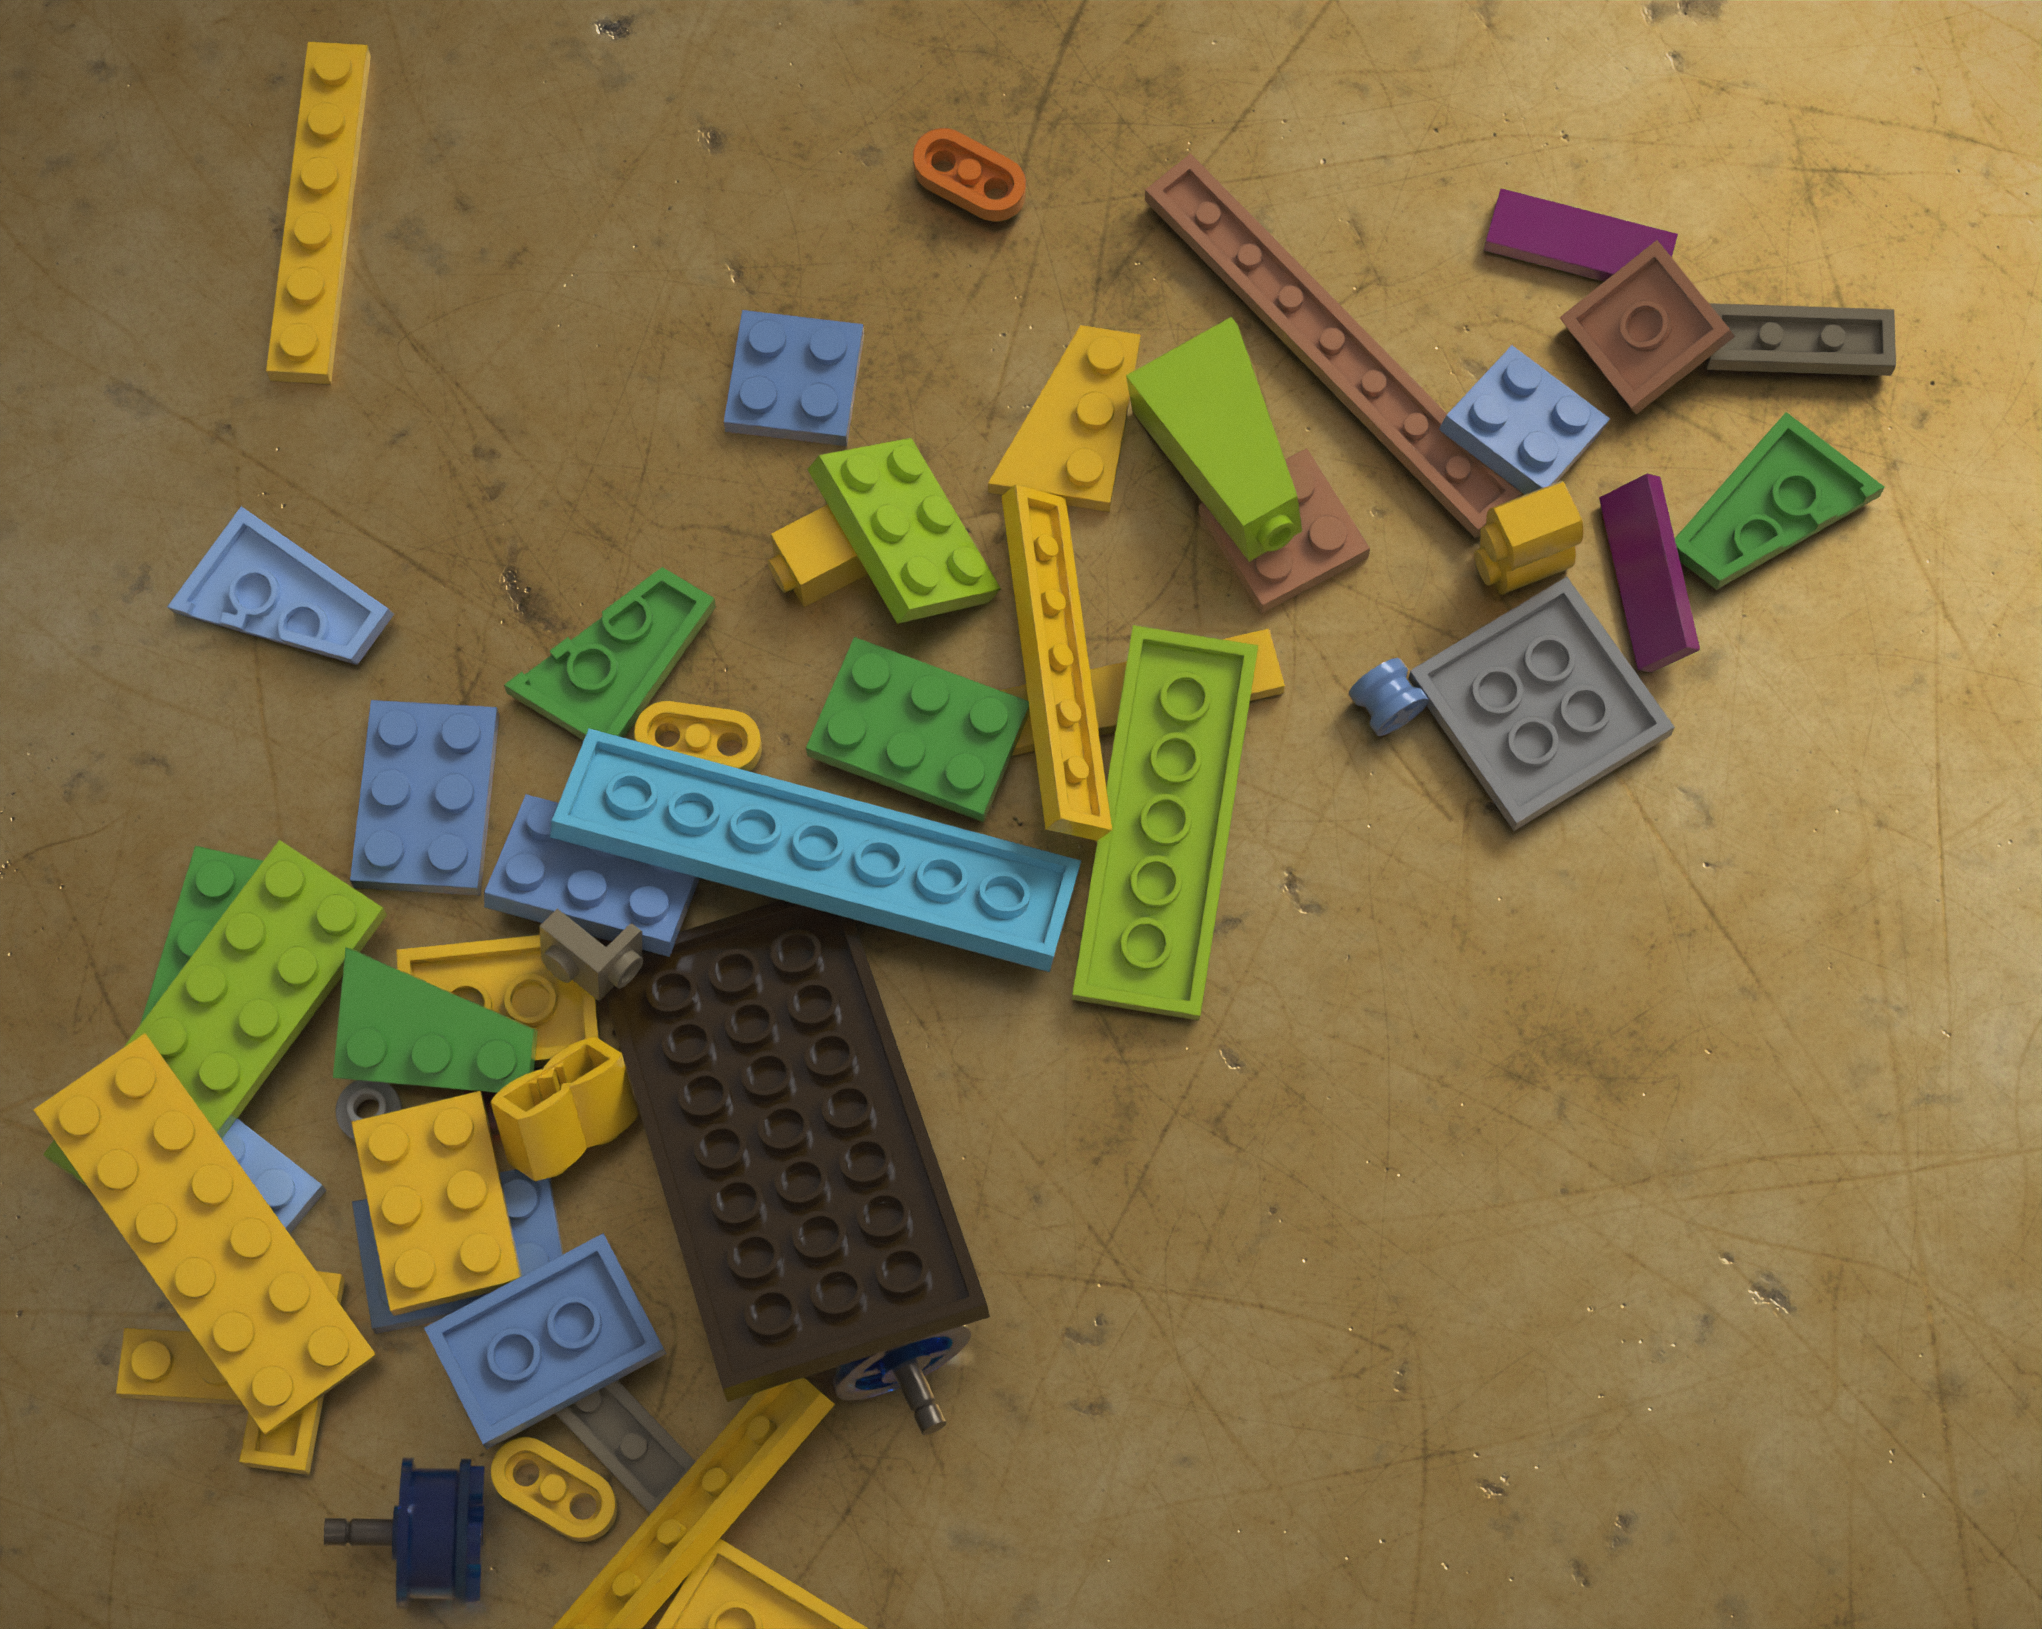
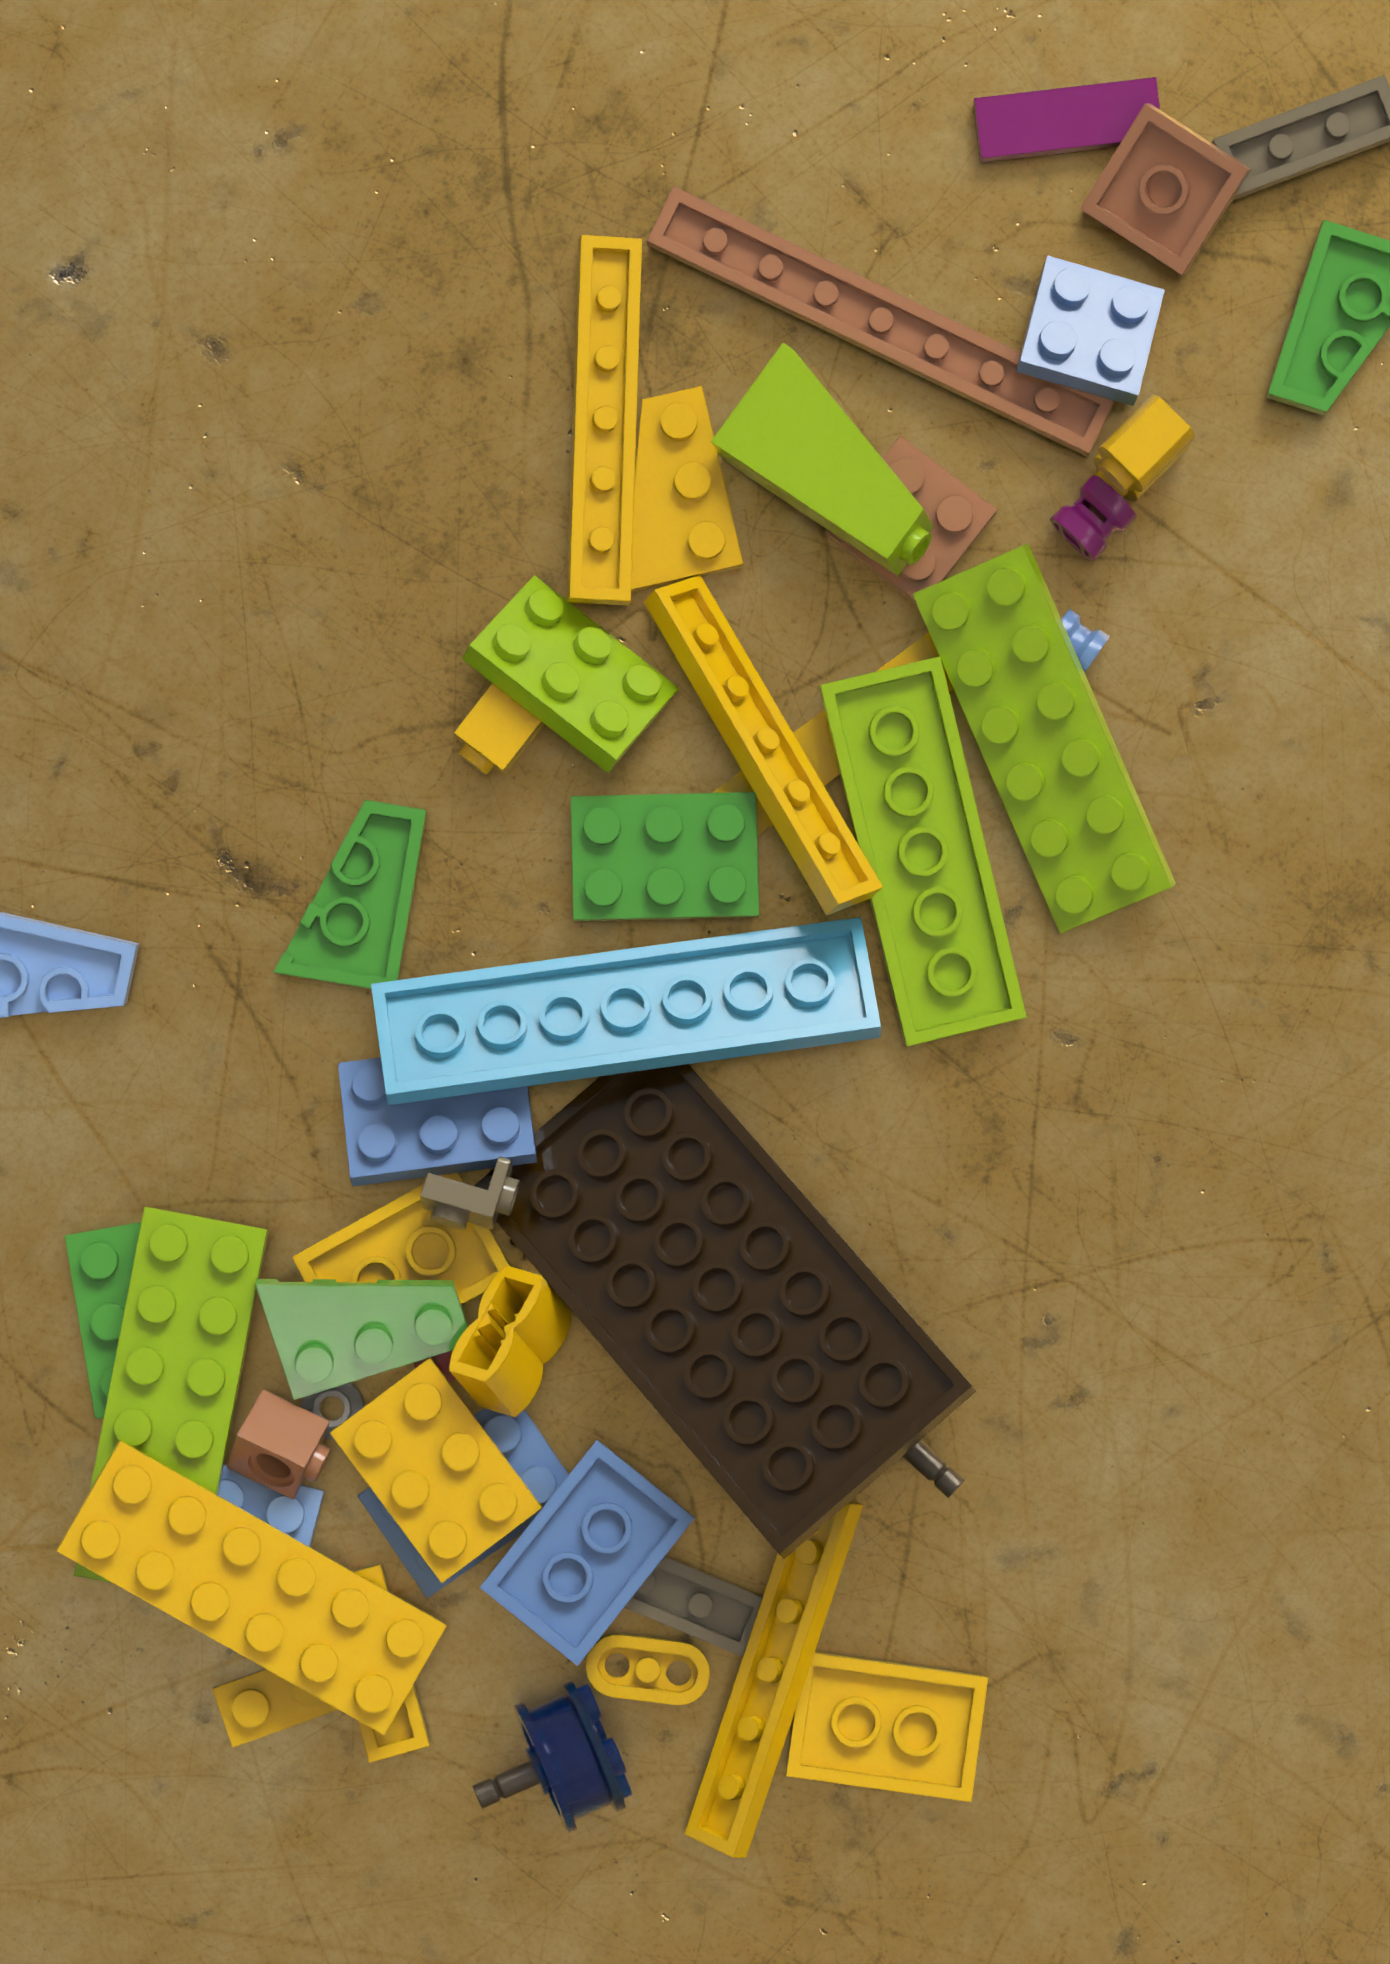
camera: 25 degrees left, 15 degrees up
medium blue plate [350,700,500,896] -> none
yellow plate [634,701,762,771] -> none
medium blue plate [724,310,864,446] -> none
orange plate [913,128,1026,222] -> none
light grey plate [1408,577,1675,831] -> none
magenta tile [1599,473,1700,673] -> none
none -> nougat brick [227,1389,331,1500]
none -> yellow plate [567,235,642,606]
none -> lime plate [913,543,1176,934]
none -> magenta wheel [1050,475,1137,562]

